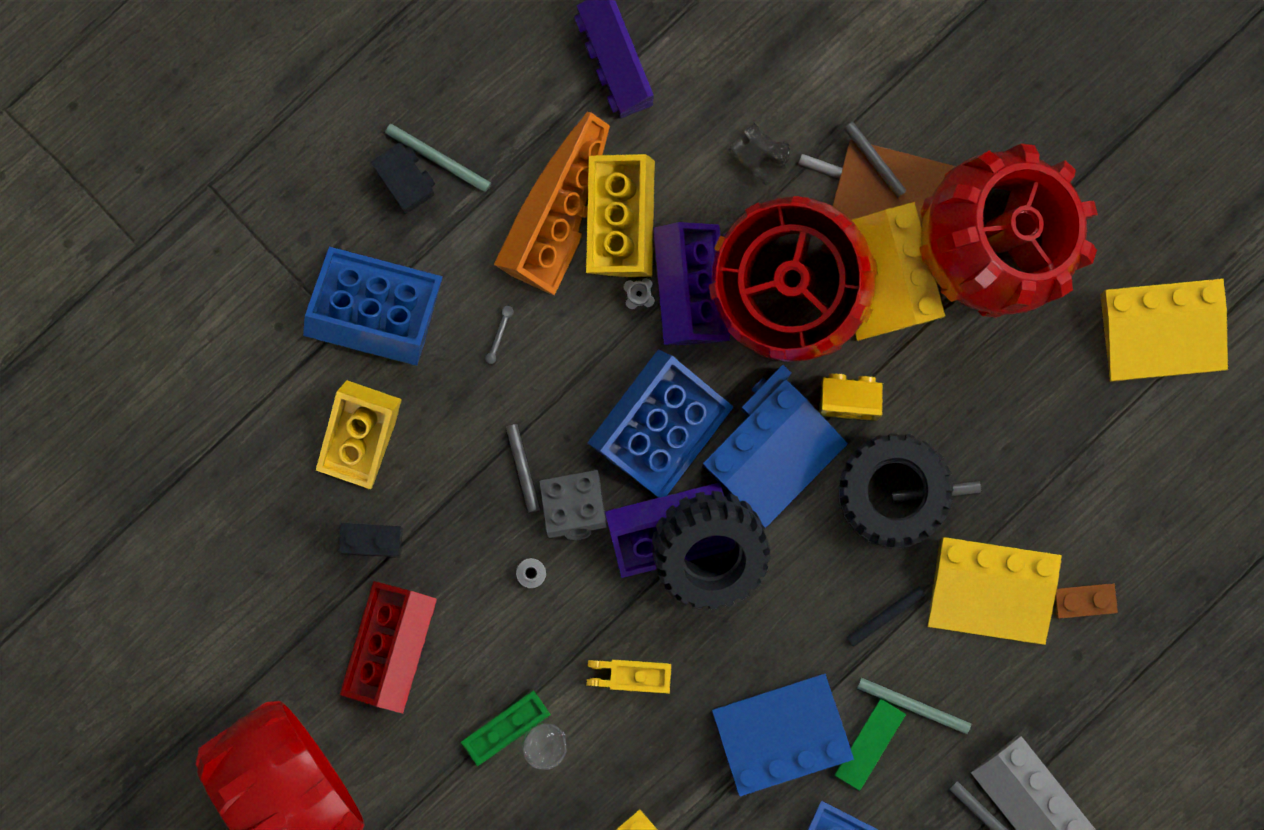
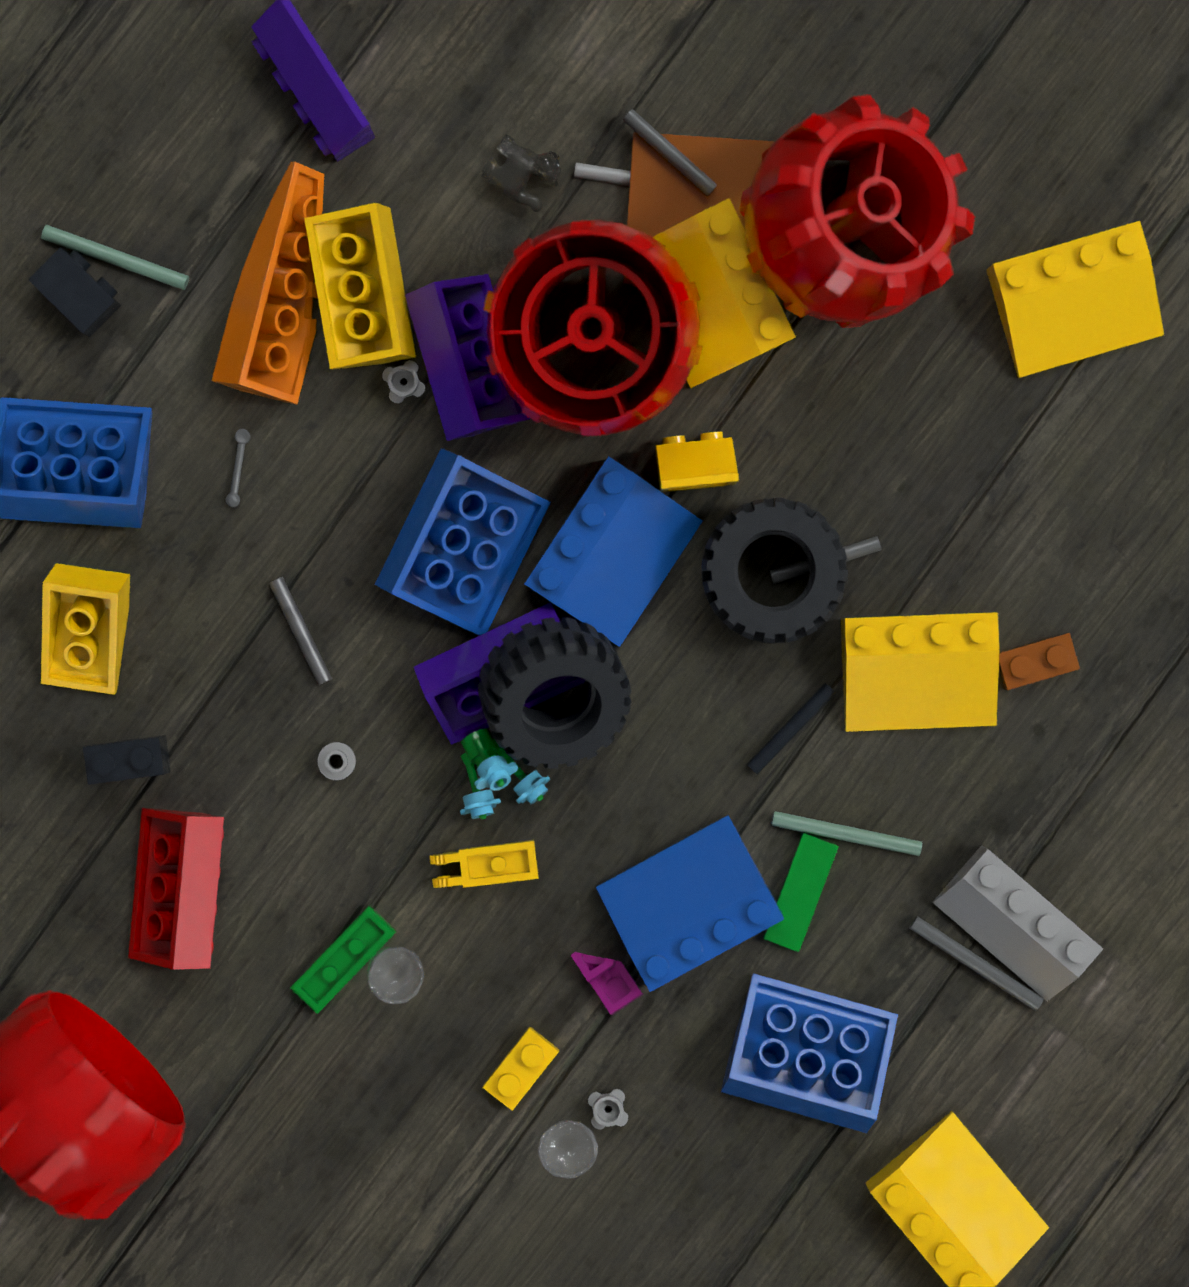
camera: 10 degrees left, 5 degrees up
dark grey plate [540,470,607,540] -> none
blue plate [741,365,791,417] -> none
none -> medium azure plant [460,729,550,820]
none -> magenta slope [571,952,644,1015]

